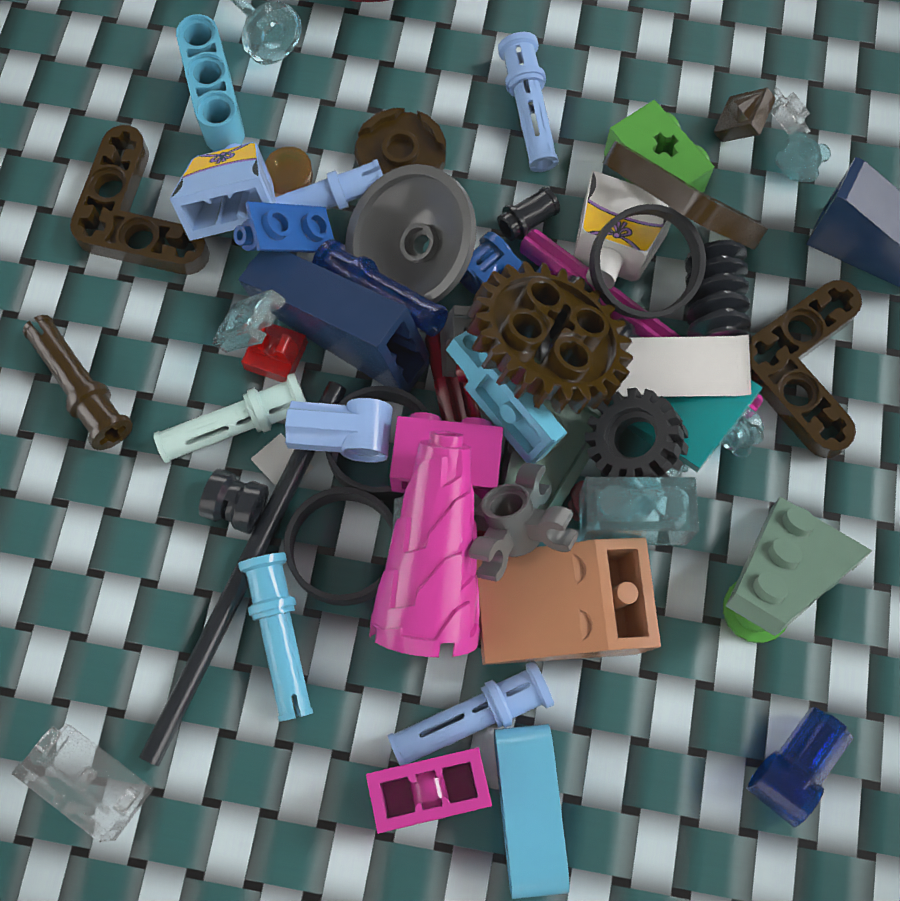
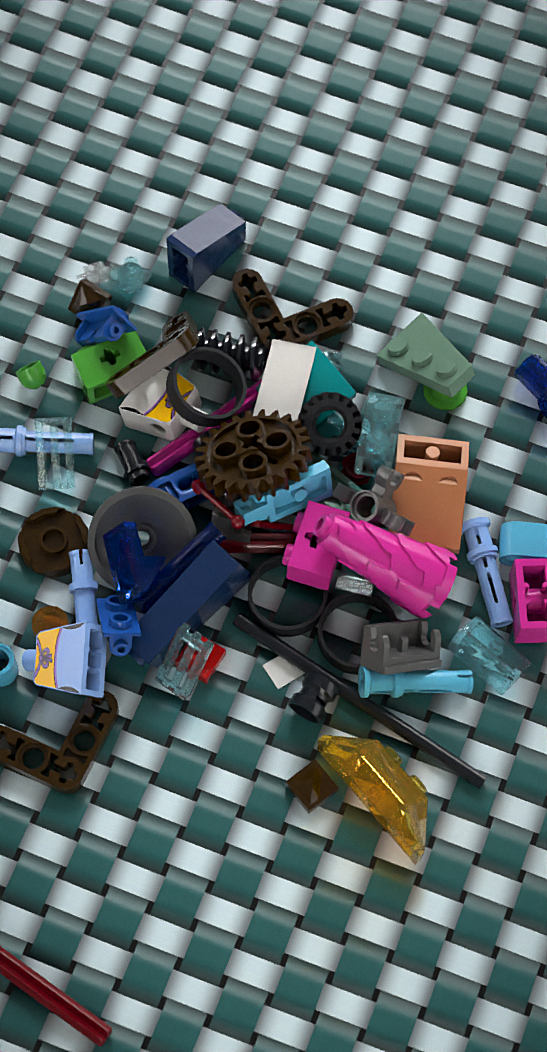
camera: 80 degrees left, 5 degrees down
clear hinge [11,724,154,842] -> none
dark brown pin [22,315,133,450] -> none
light aqua pin [153,373,306,463] -> none
light blue piece [285,398,393,463] -> none
none -> bright green hinge [15,360,46,390]
none -> clear light blue tile [34,416,75,490]
none -> blue hinge [75,305,137,347]
none -> clear blue slope [102,521,166,604]
none -> dark red hinge [191,479,245,529]
none -> dark brown tile [285,759,339,814]
none -> clear yellow wedge [317,735,428,865]
none -> dark grey hinge [360,618,442,675]
none -> clear light blue slope [448,616,532,695]

